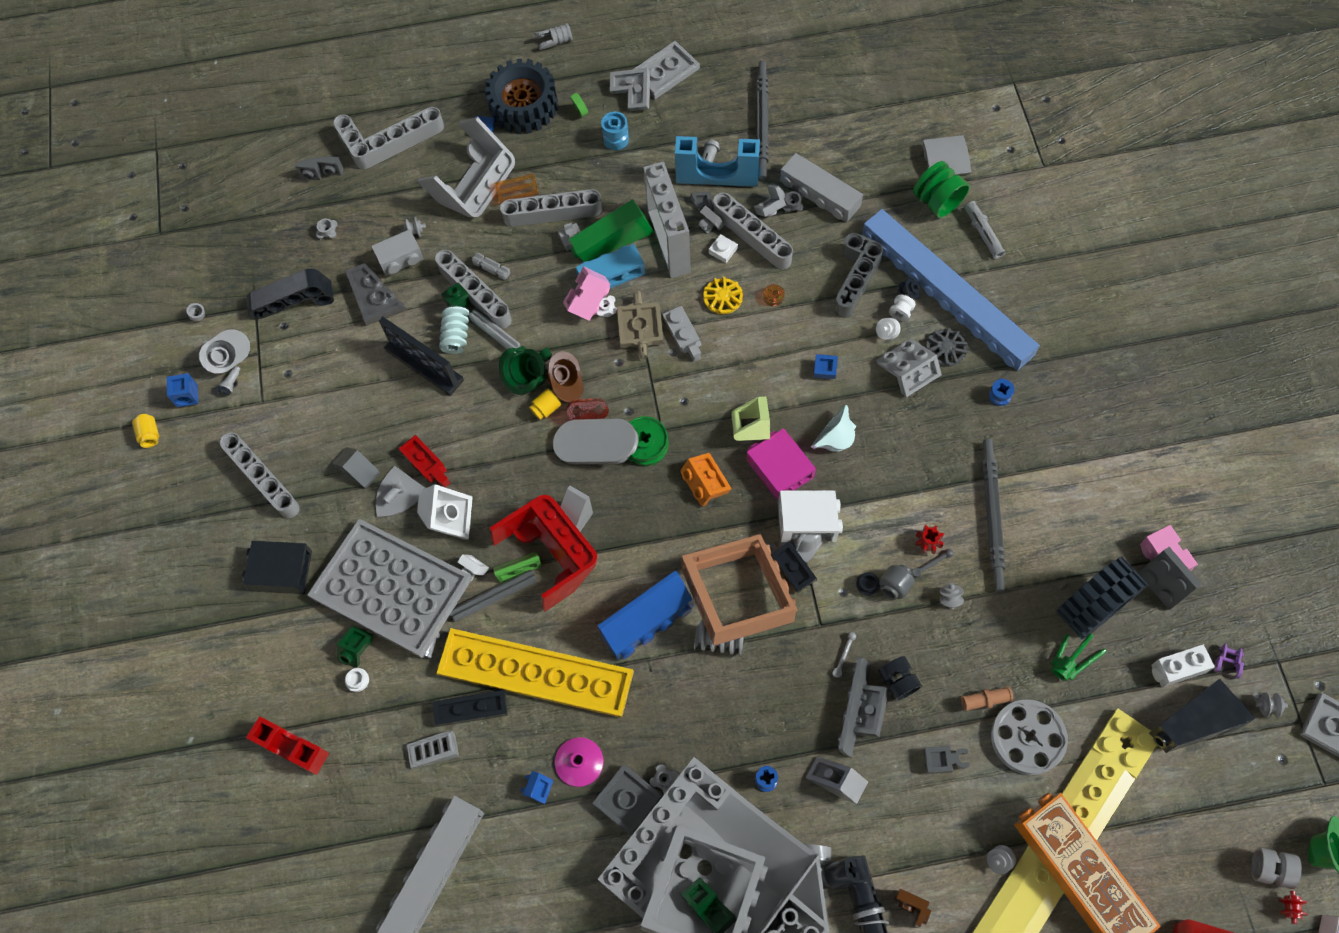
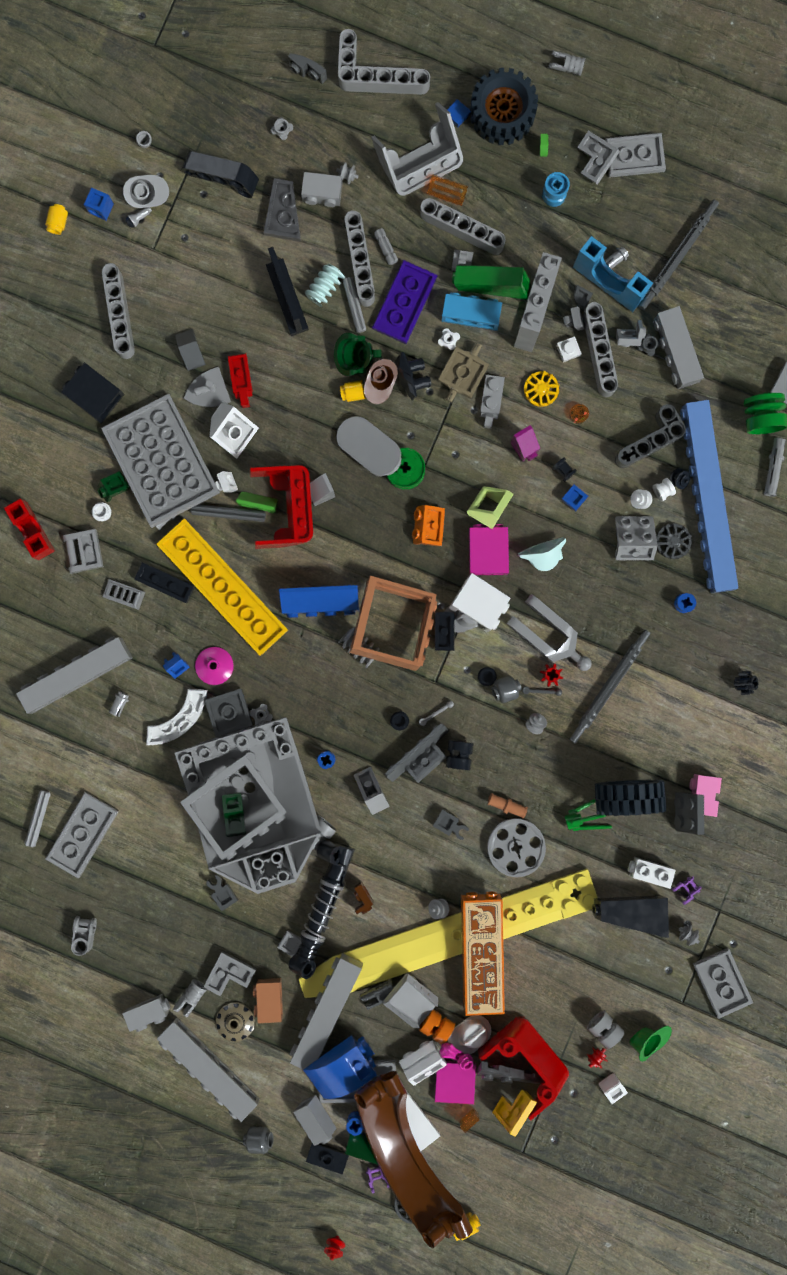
camera: 30 degrees right, 20 degrees up
dark green bracket [441,282,471,308] -> none
bright pink brick [563,266,610,321] -> none
clear red beam [566,398,609,420] -> none
none -> light grey plate [63,529,104,574]
none -> light grey pin [109,691,129,717]
none -> white tile [146,689,208,745]
none -> dark purple tile [372,260,438,344]
none -> black plate [390,711,409,731]
none -> black connector [395,352,431,400]
none -> light grey piece [506,594,592,671]
none -> magenta slope [510,425,540,462]
none -> black bush [552,457,577,482]
none -> black gear [734,671,759,695]

